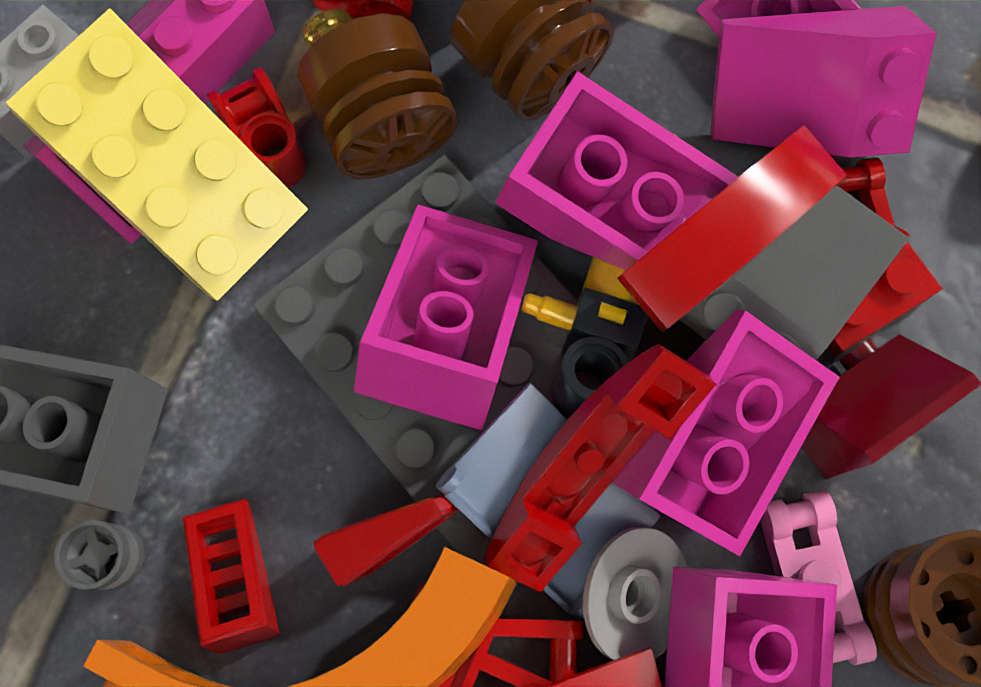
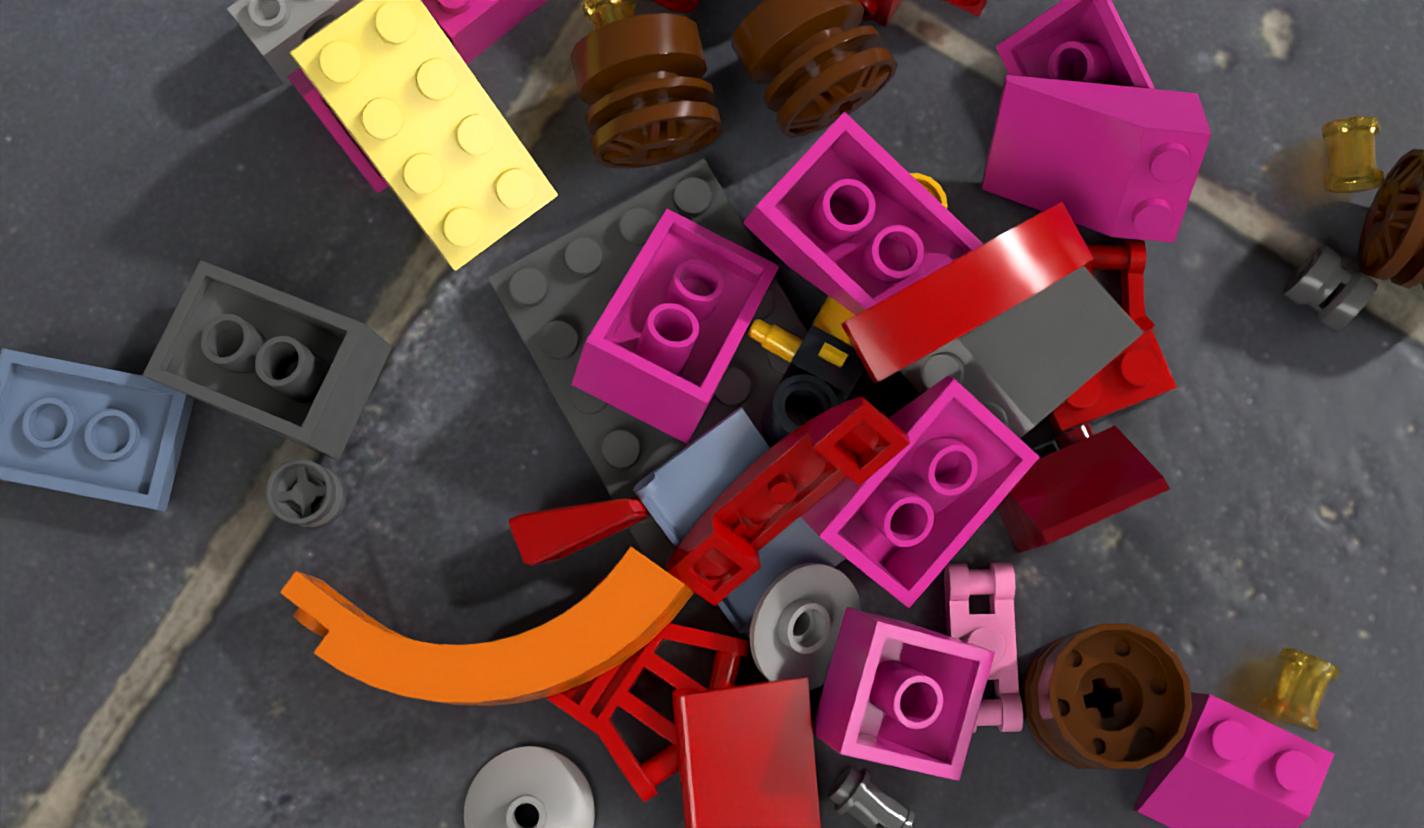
camera: 10 degrees right, 5 degrees up
red slope [182,498,280,654] -> none
red piece [207,67,307,188] -> none

